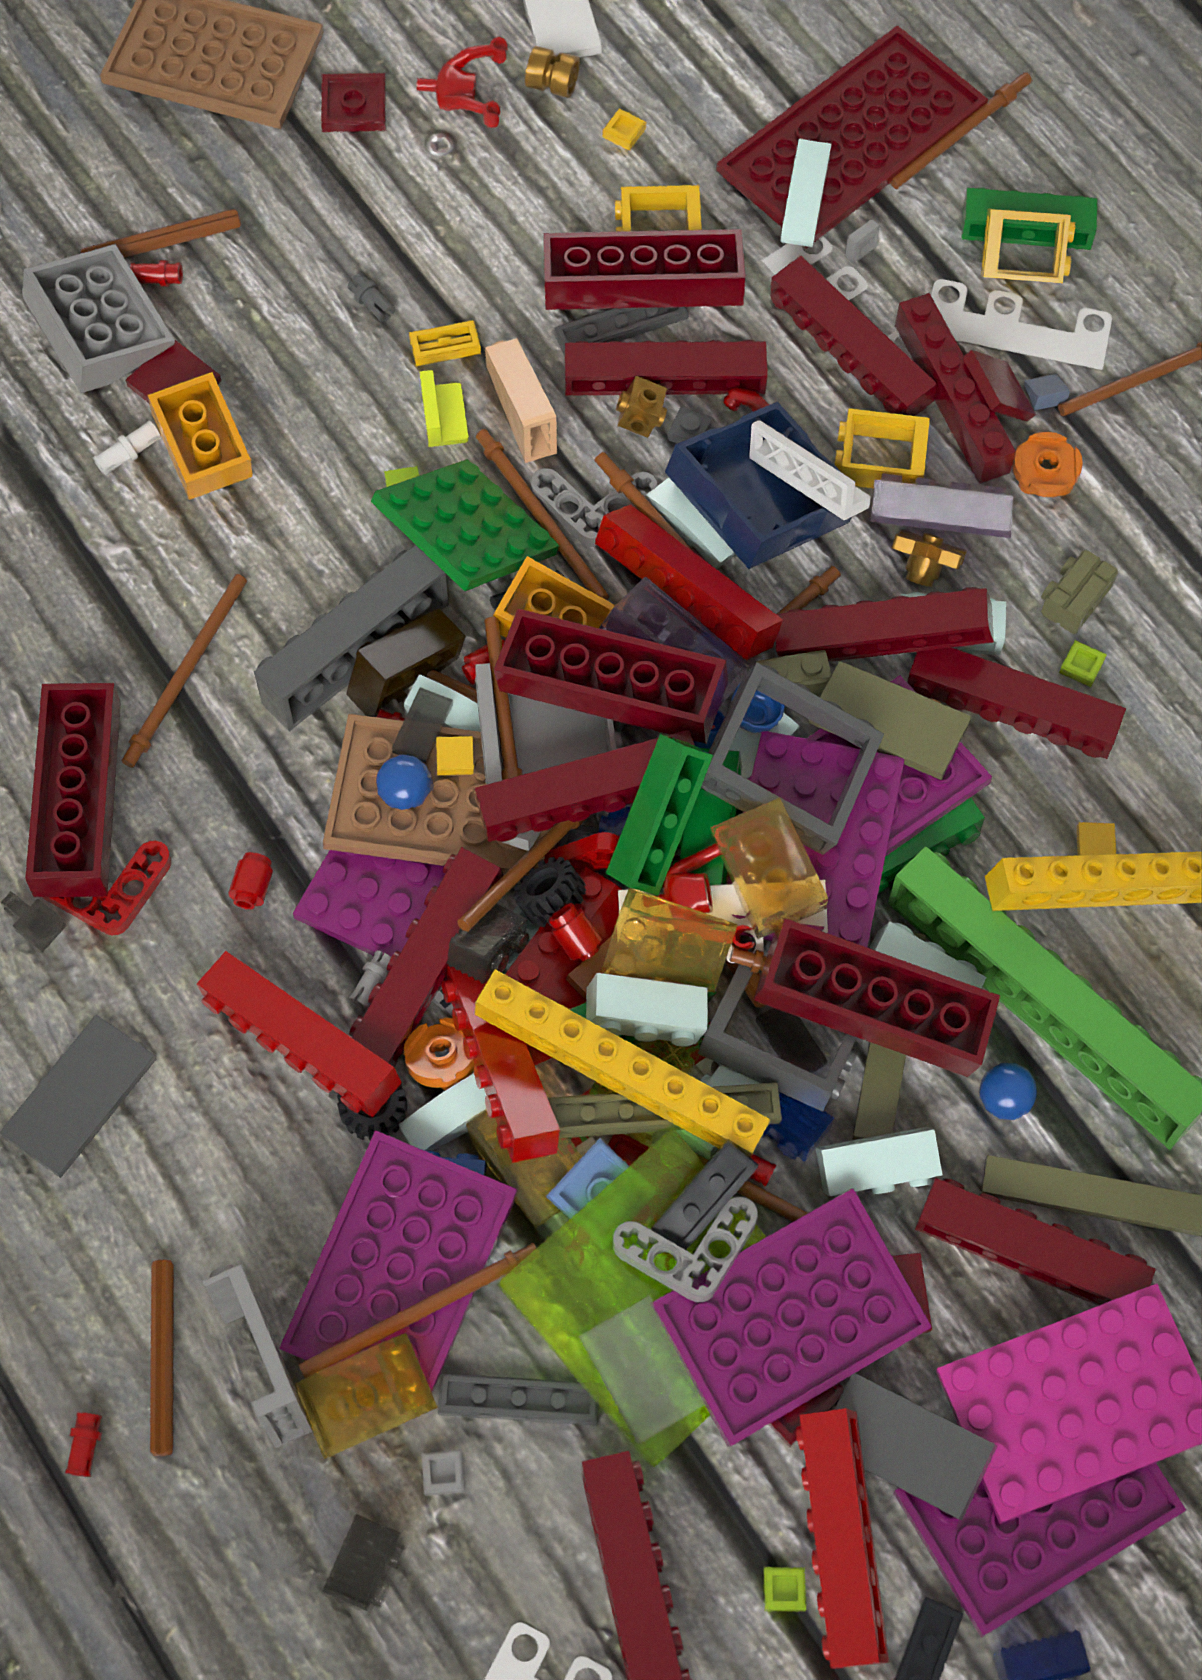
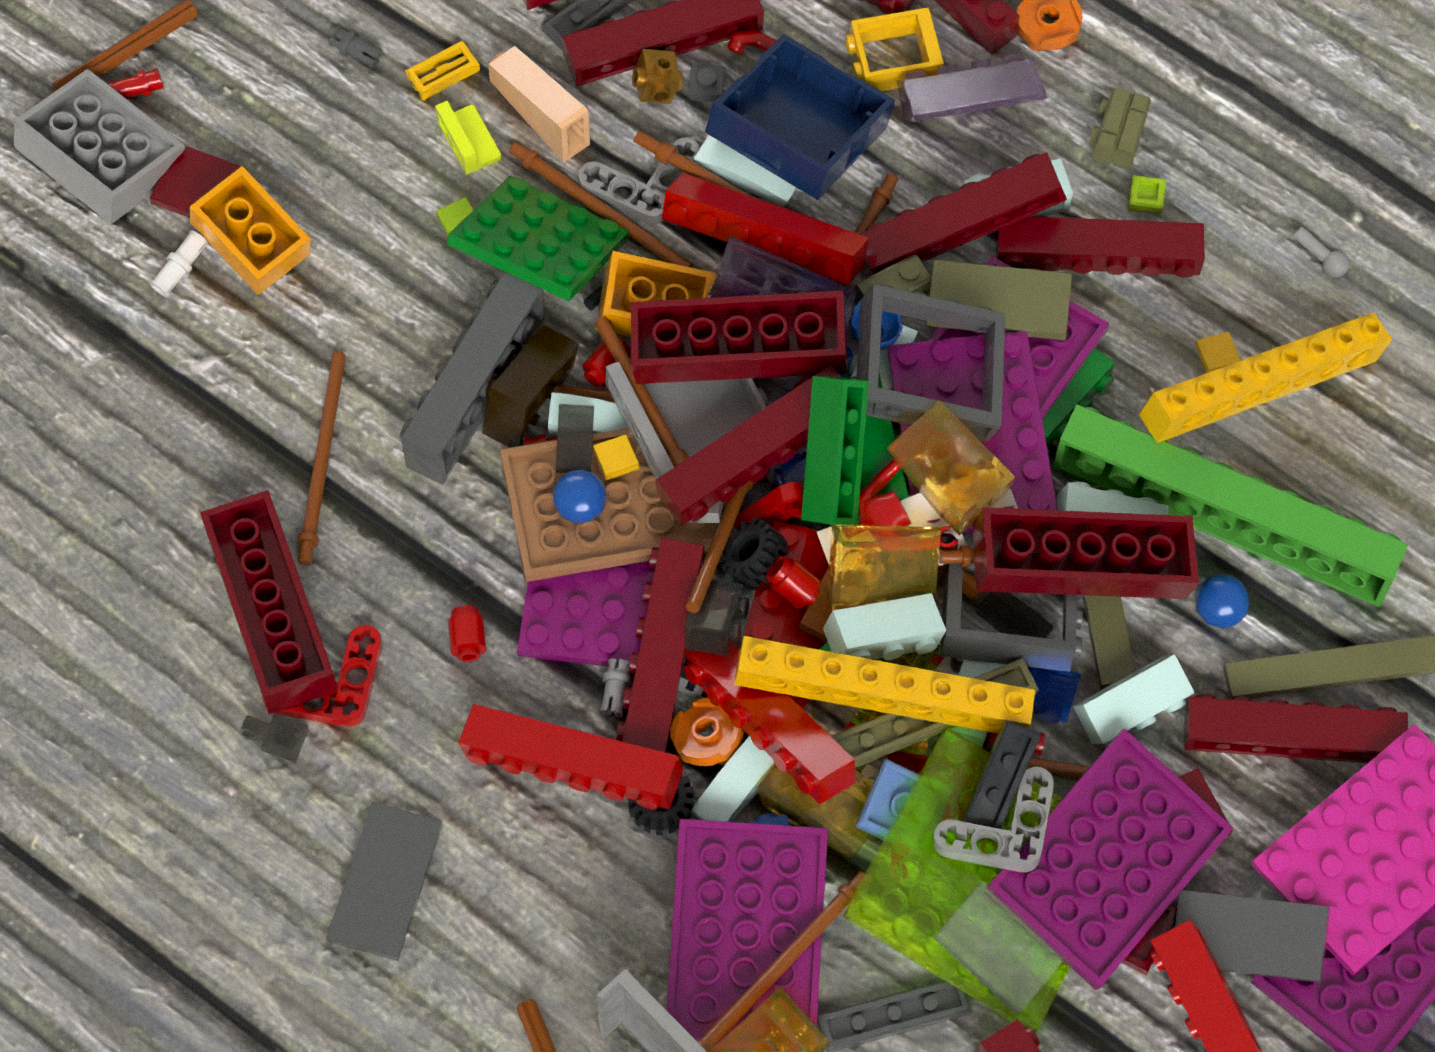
camera: 20 degrees left, 0 degrees up
white fence [749,420,871,520] -> none
pearl gold plant [891,530,967,587] -> none

